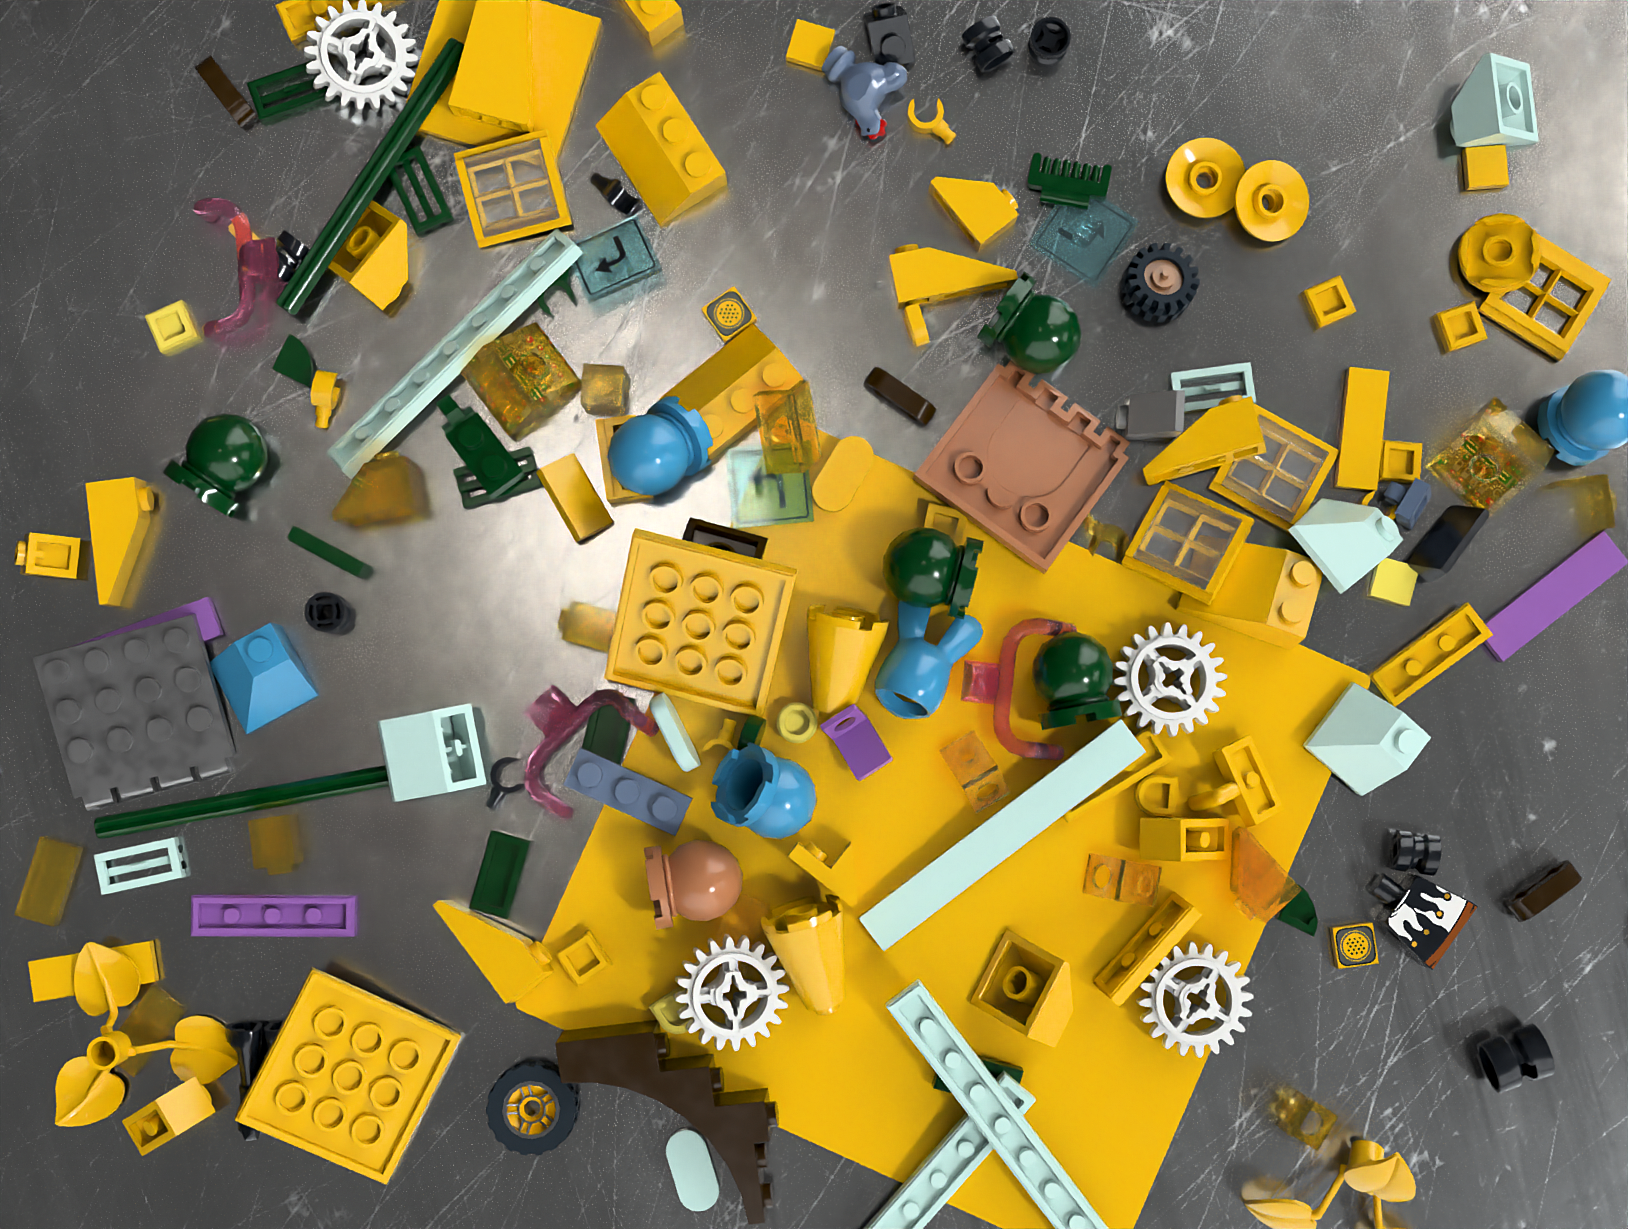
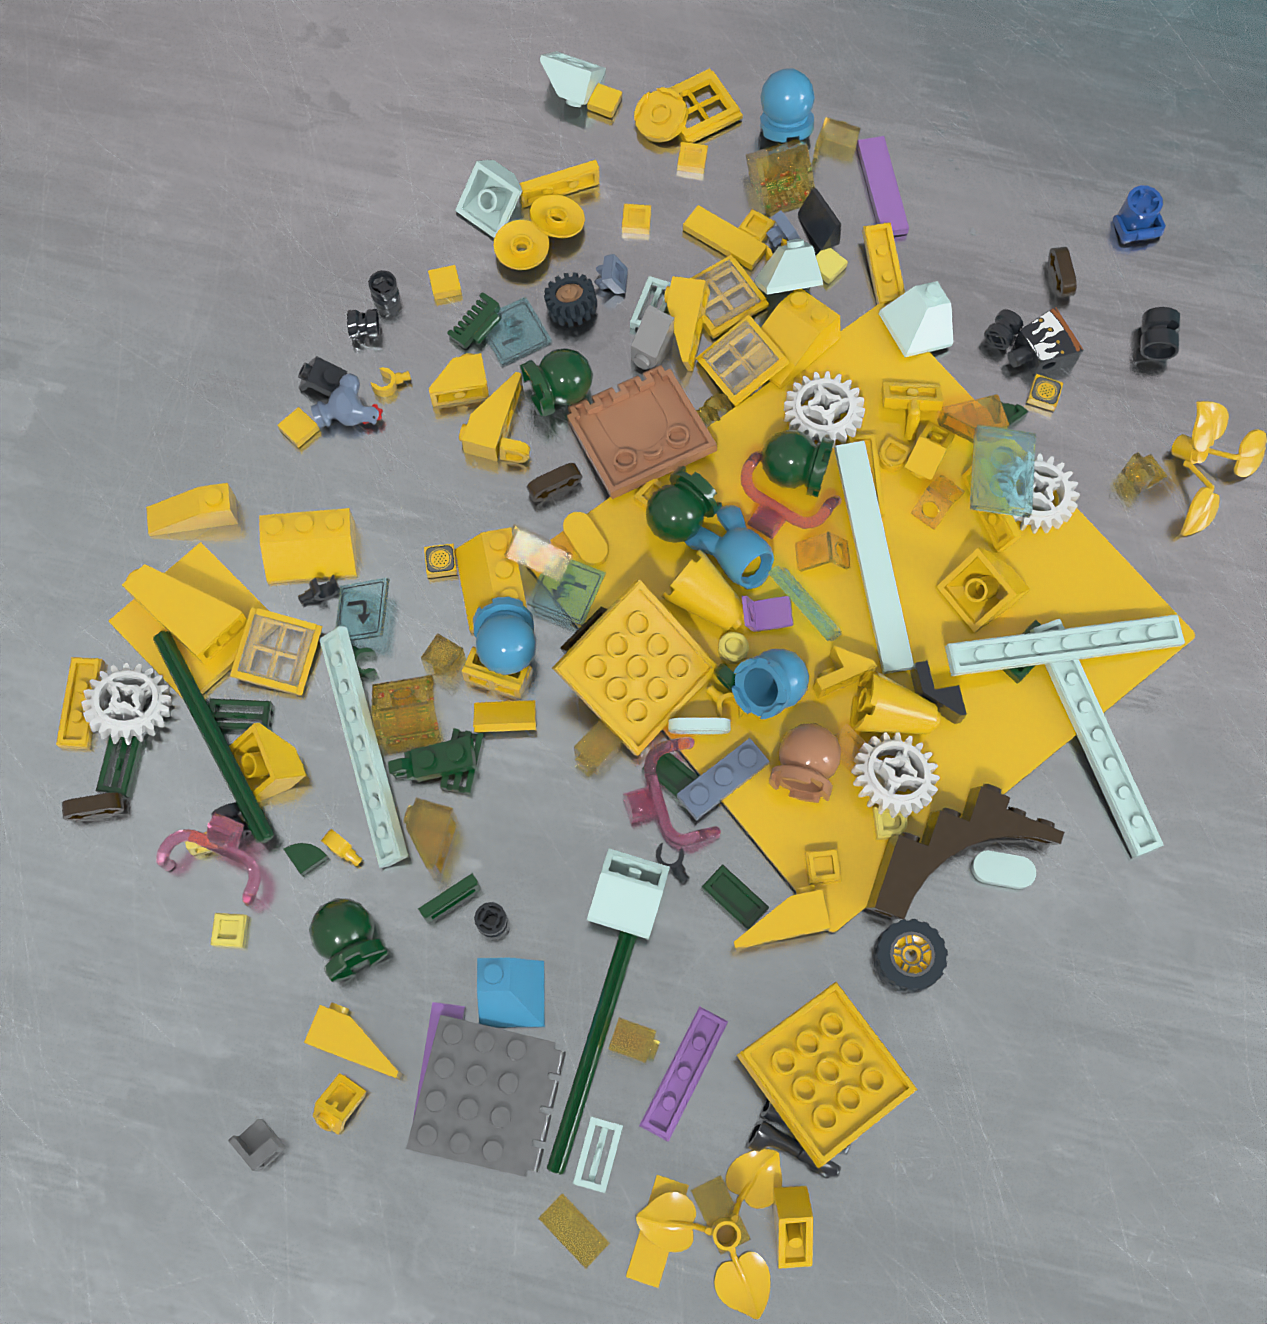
camera: 60 degrees left, 15 degrees down
none -> yellow tile [428,265,462,300]
none -> light aqua slope [455,160,522,238]
none -> yellow tile [519,160,599,208]
none -> sand blue tile [594,254,628,294]
none -> clear light blue tile [768,566,842,641]
none -> black slope [910,661,967,724]
none -> clear light blue tile [970,425,1036,518]

